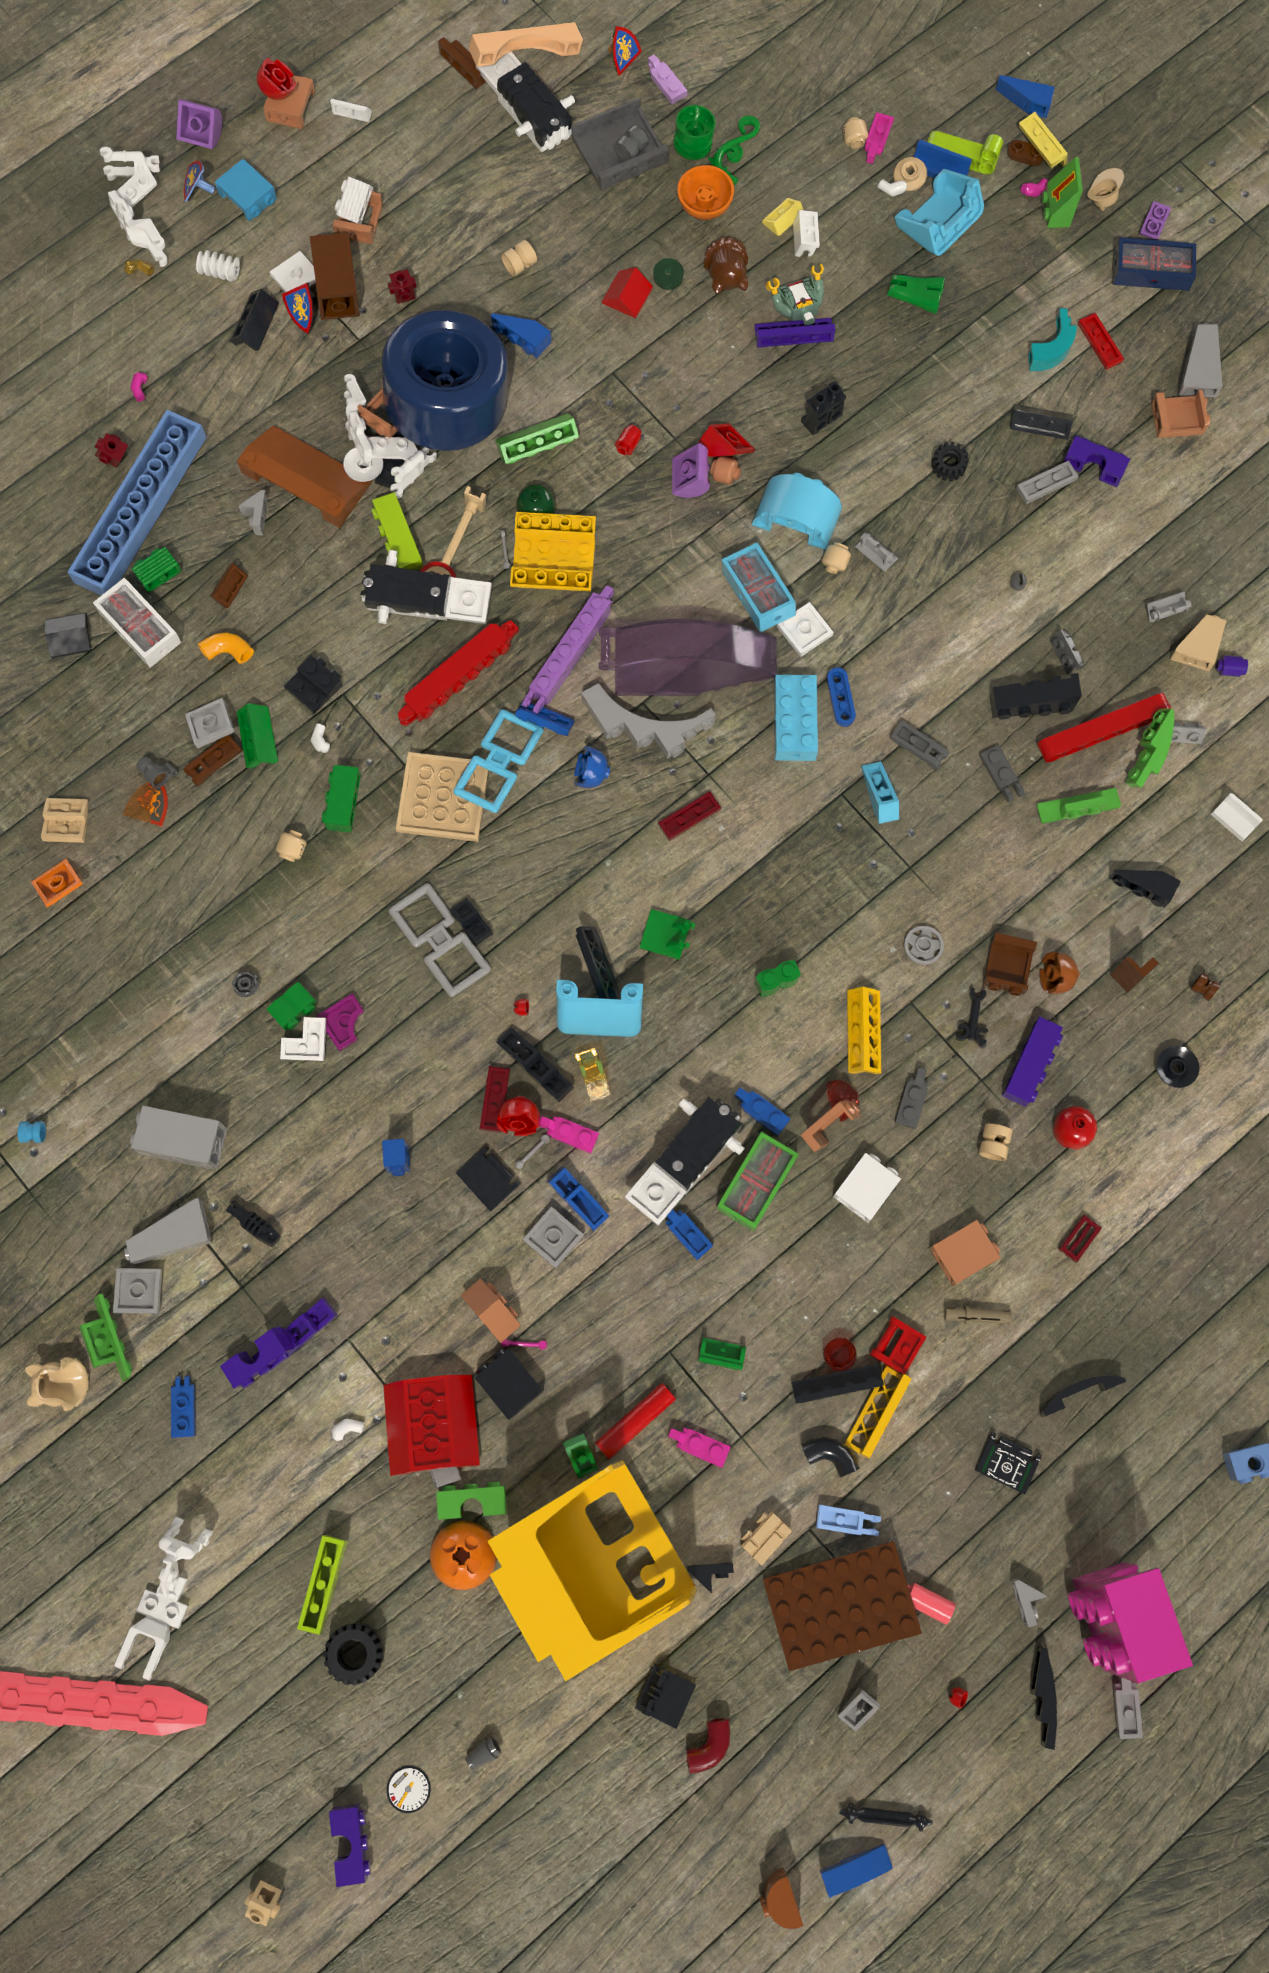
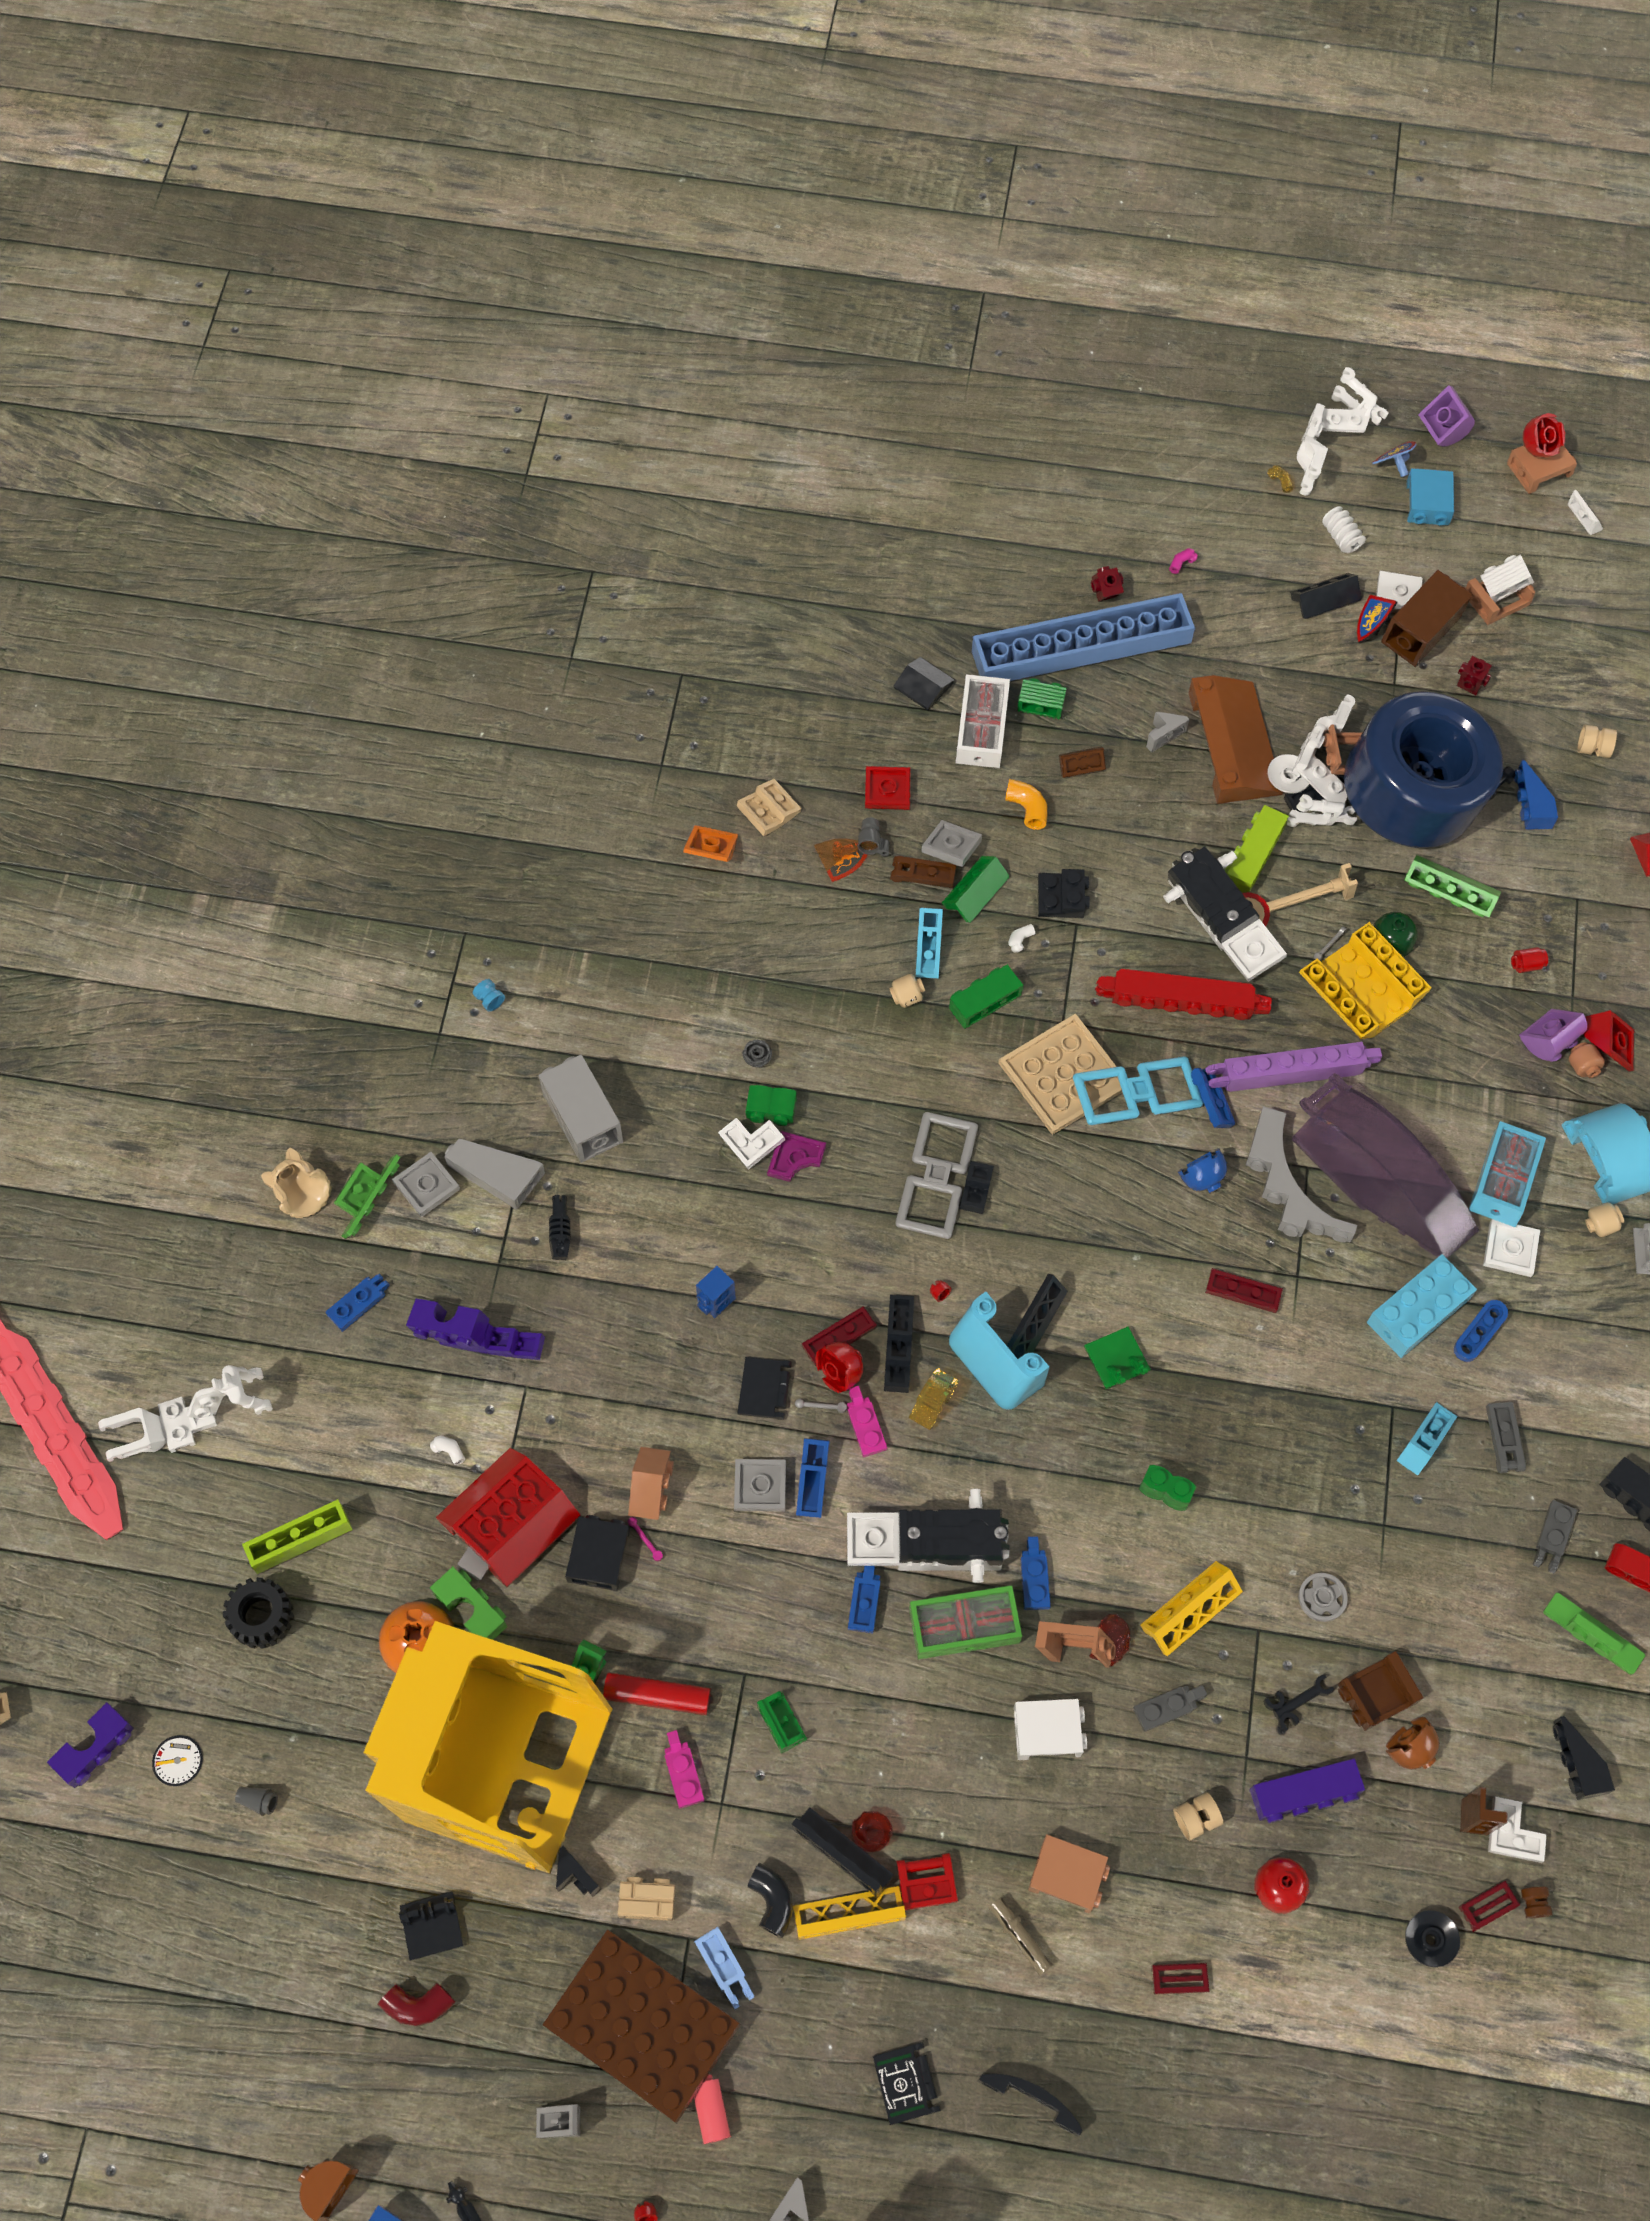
camera: 50 degrees right, 10 degrees down
none -> red plate [865,766,910,810]
none -> medium azure slope [915,908,943,978]
none -> dark red tile [1459,1880,1520,1932]
none -> white plate [1488,1797,1547,1863]

